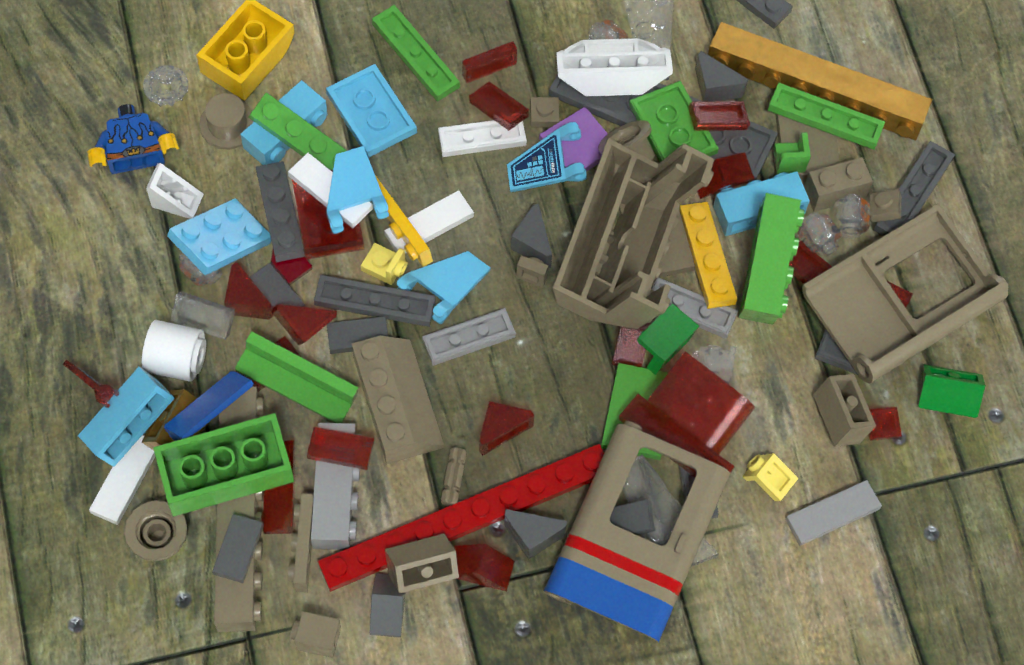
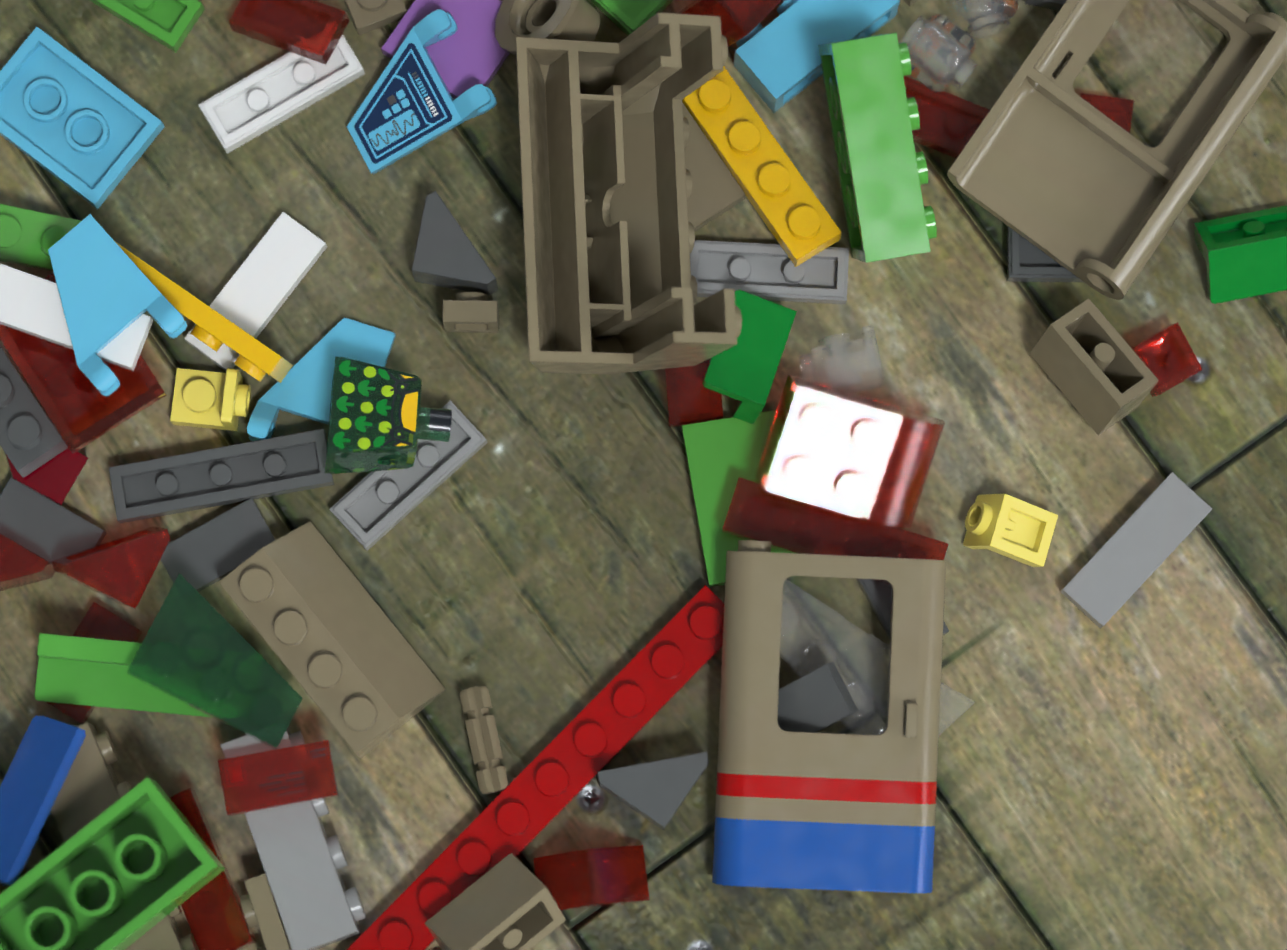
camera: 20 degrees left, 15 degrees up
clear red slope [479,401,534,456] -> none
none -> clear green wing [127,573,303,749]
none -> clear green torso [325,356,452,474]

